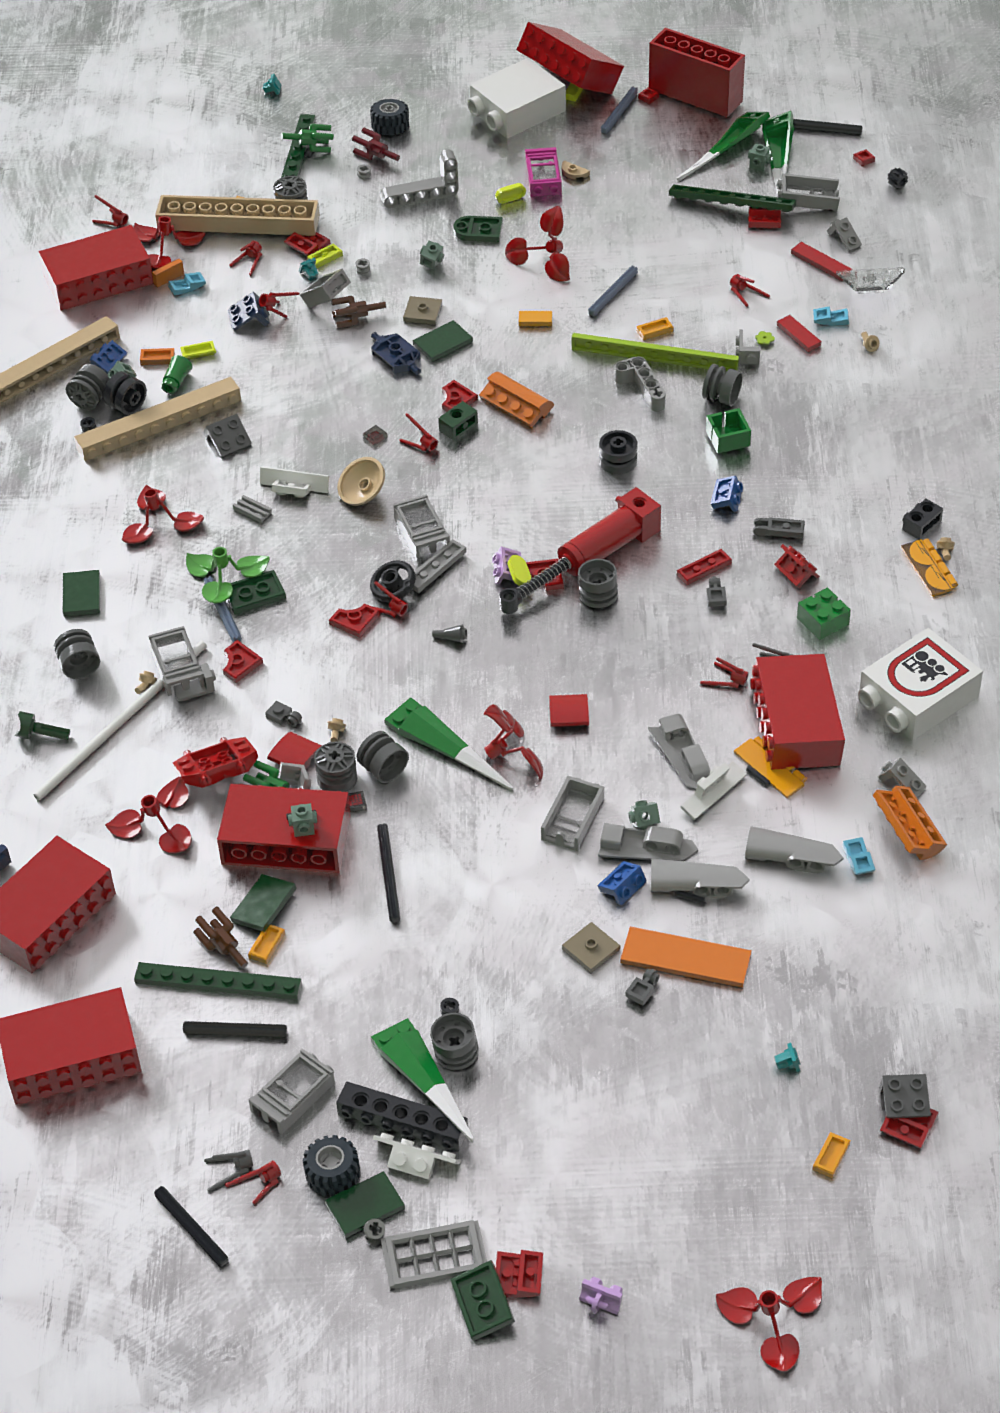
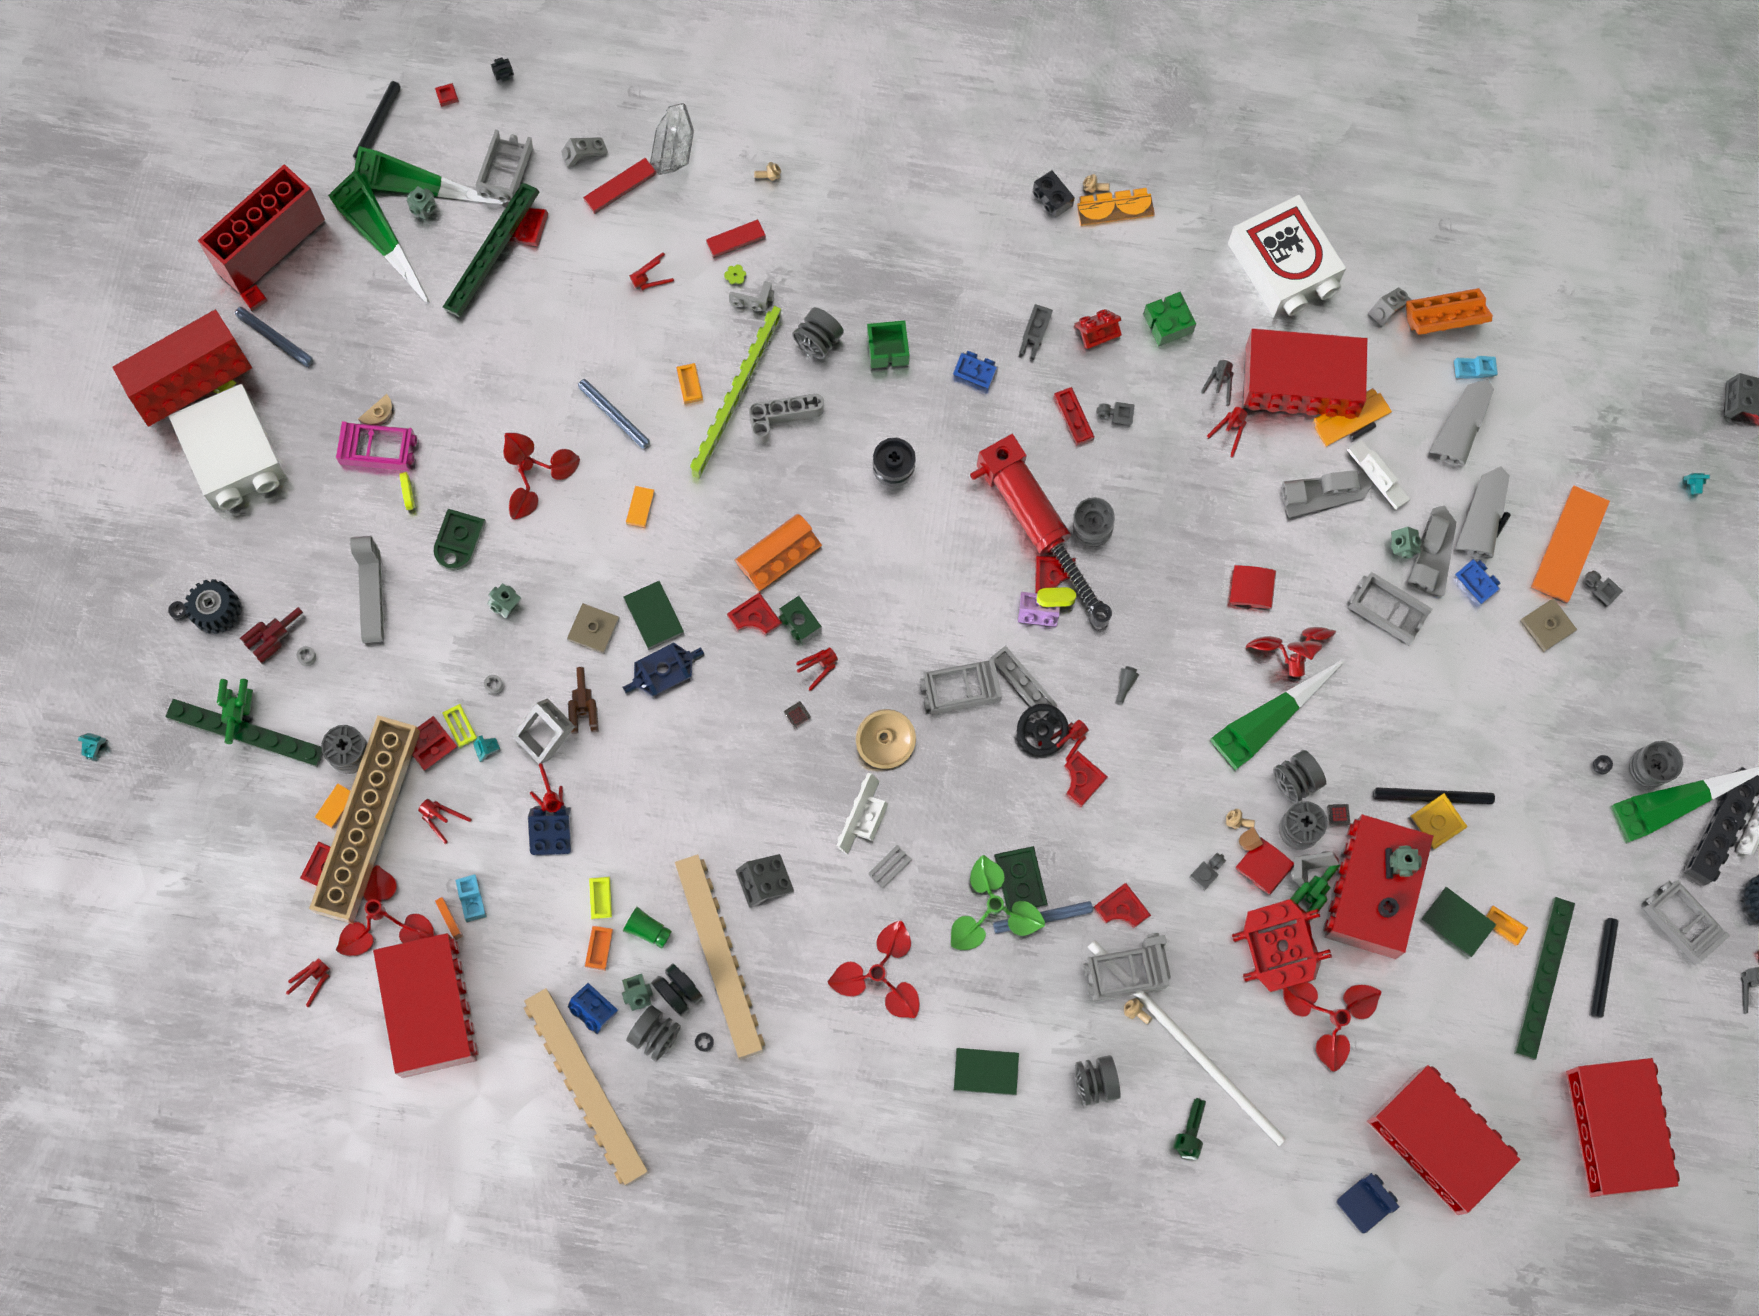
camera: 85 degrees left, 25 degrees up
reddish brown plant [193,906,248,968] -> none
medium azure slope [813,306,849,326] -> none
none -> medium nougat tile [1239,827,1263,851]
none -> black bush [1378,898,1399,918]
none -> yellow plate [1410,793,1468,850]

